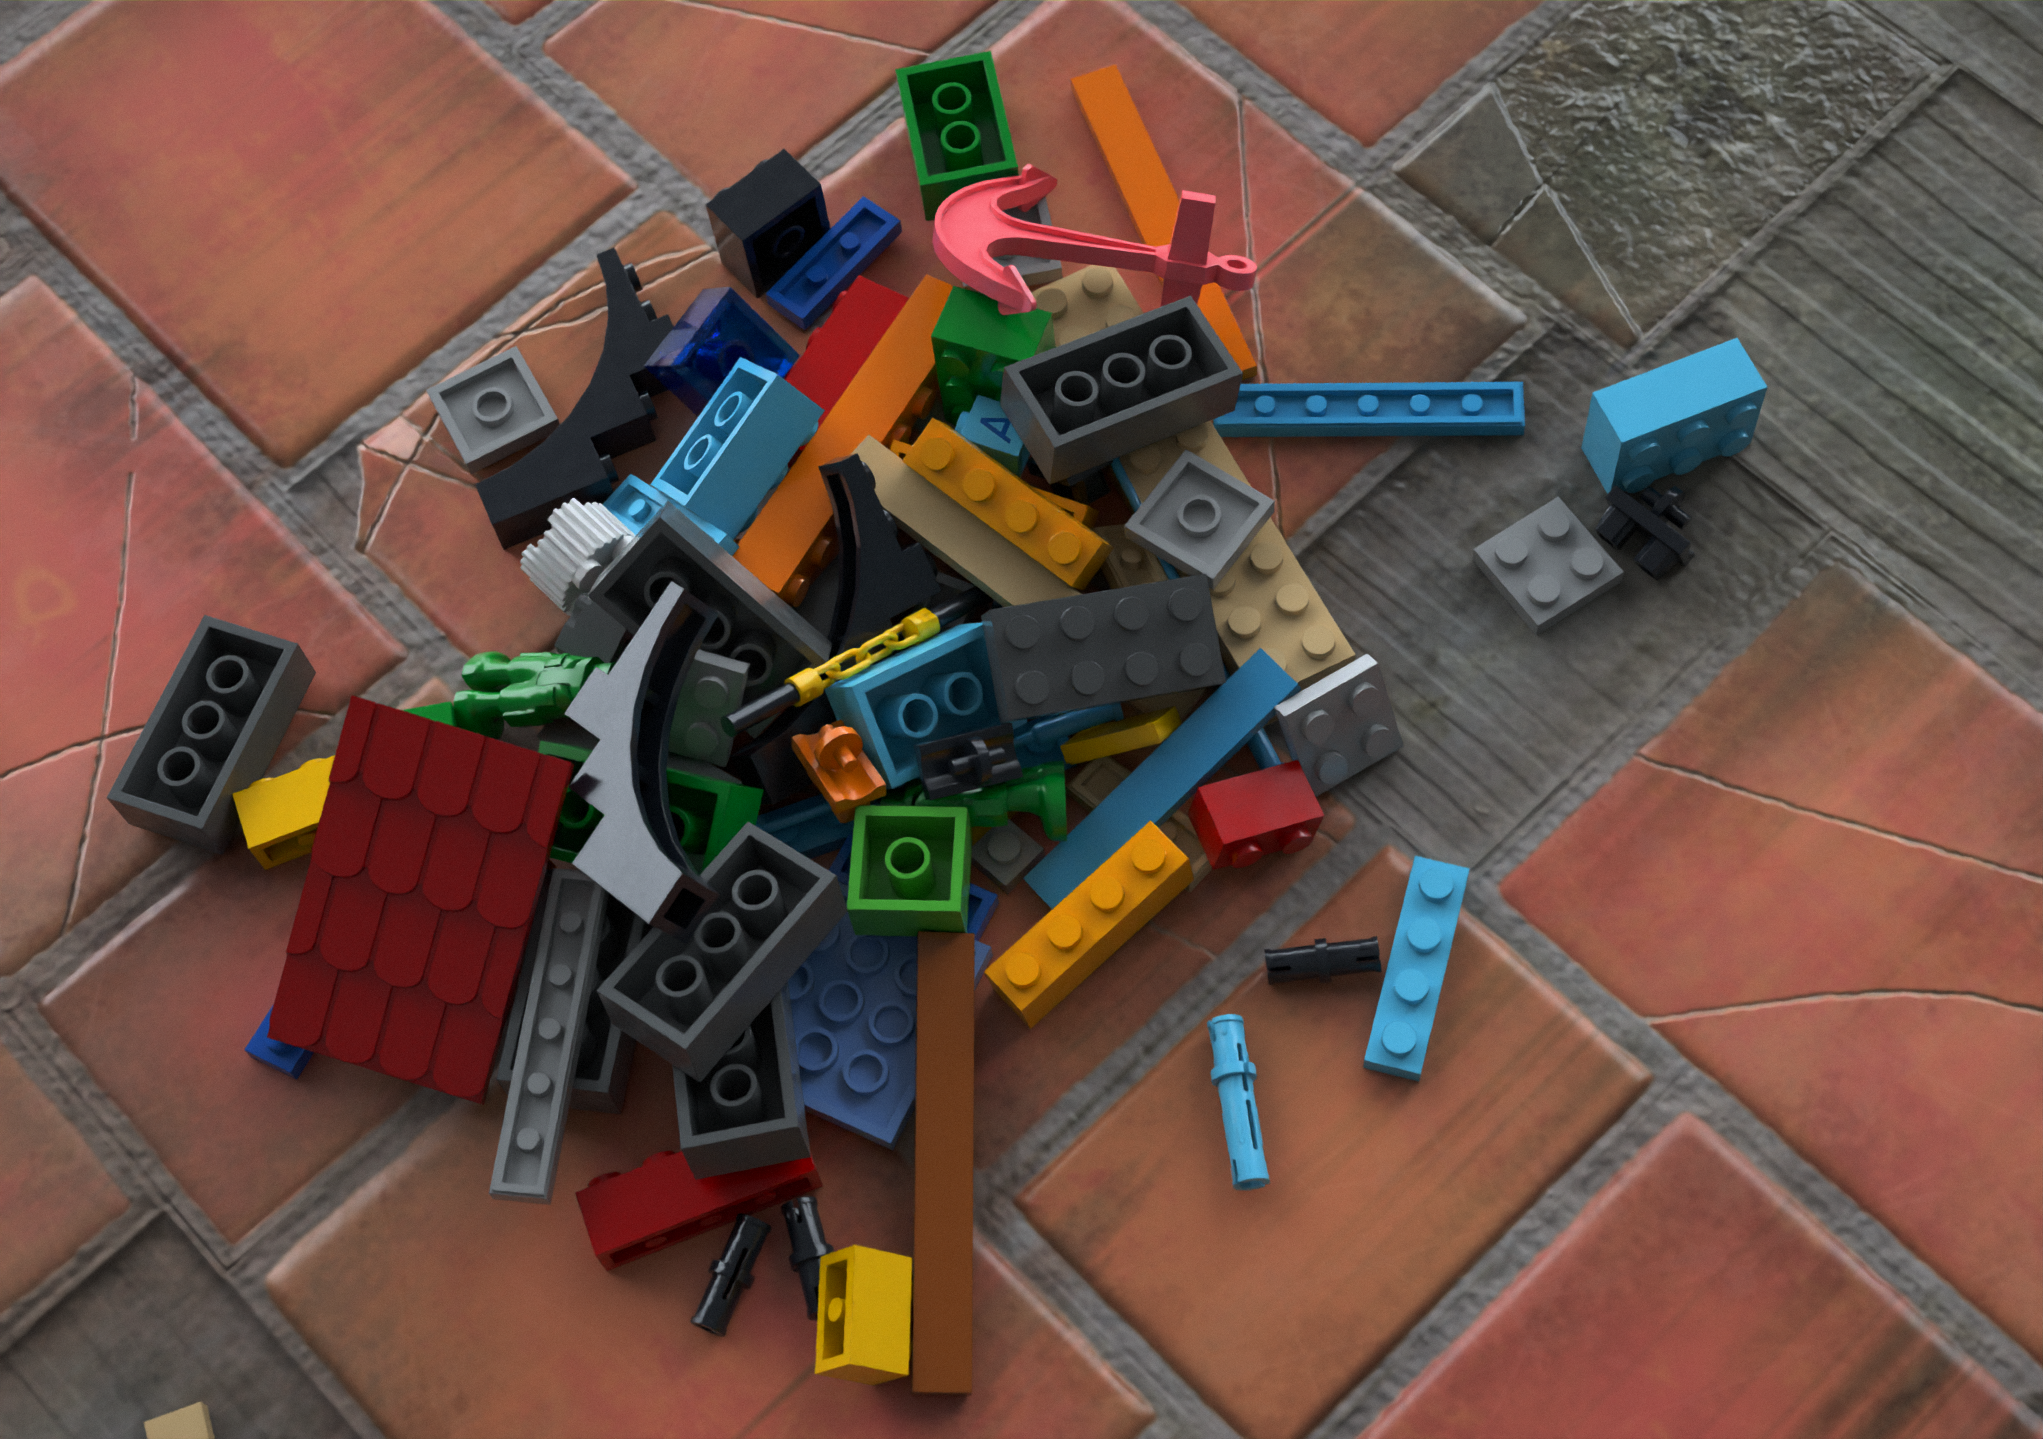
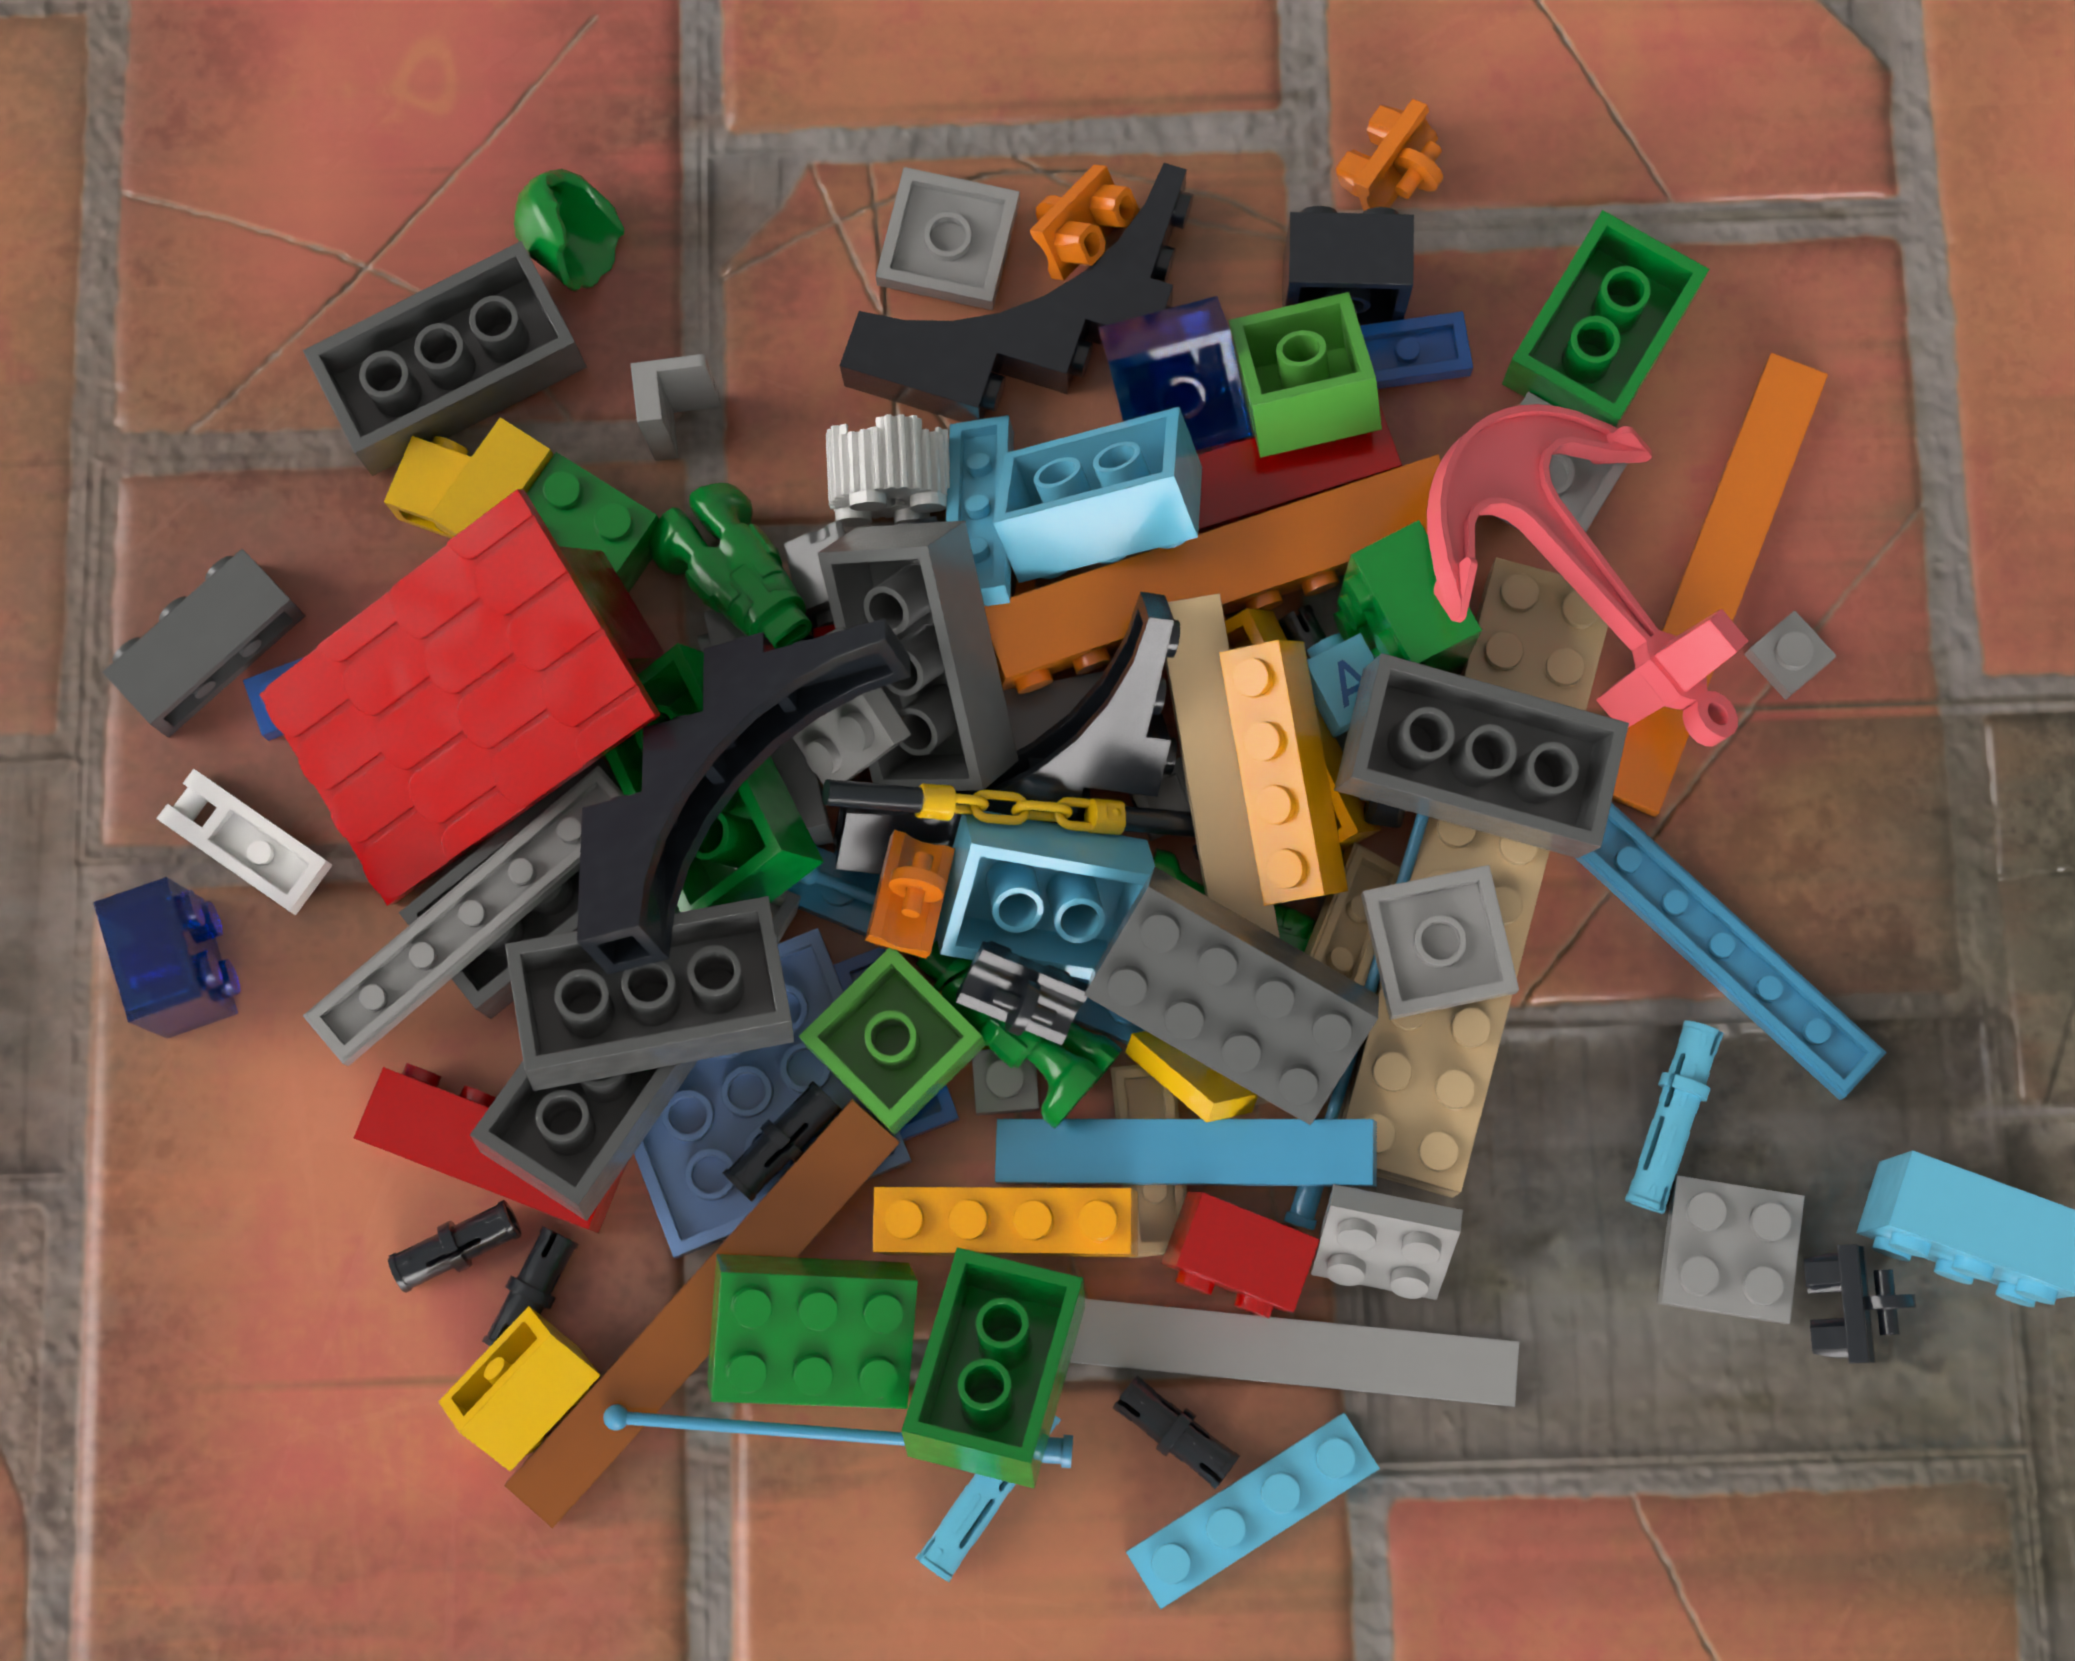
camera: 40 degrees right, 15 degrees up
none -> clear blue brick [93,877,240,1039]
none -> dark grey brick [102,549,306,738]
none -> white plate [156,769,333,915]
none -> yellow tile [429,417,553,536]
none -> green hair [514,169,625,292]
none -> dark azure piece [603,1404,1073,1468]
none -> light grey panel [631,354,720,461]
none -> green brick [707,1254,918,1409]
none -> black pin [722,1081,842,1202]
none -> green brick [901,1247,1085,1489]
none -> orange hips [1029,164,1140,281]
none -> light grey tile [1070,1299,1519,1407]
none -> bright green brick [1228,292,1382,458]
none -> orange hips [1336,98,1443,211]
none -> medium azure pin [1625,1020,1724,1214]
none -> light grey plate [1744,611,1836,700]

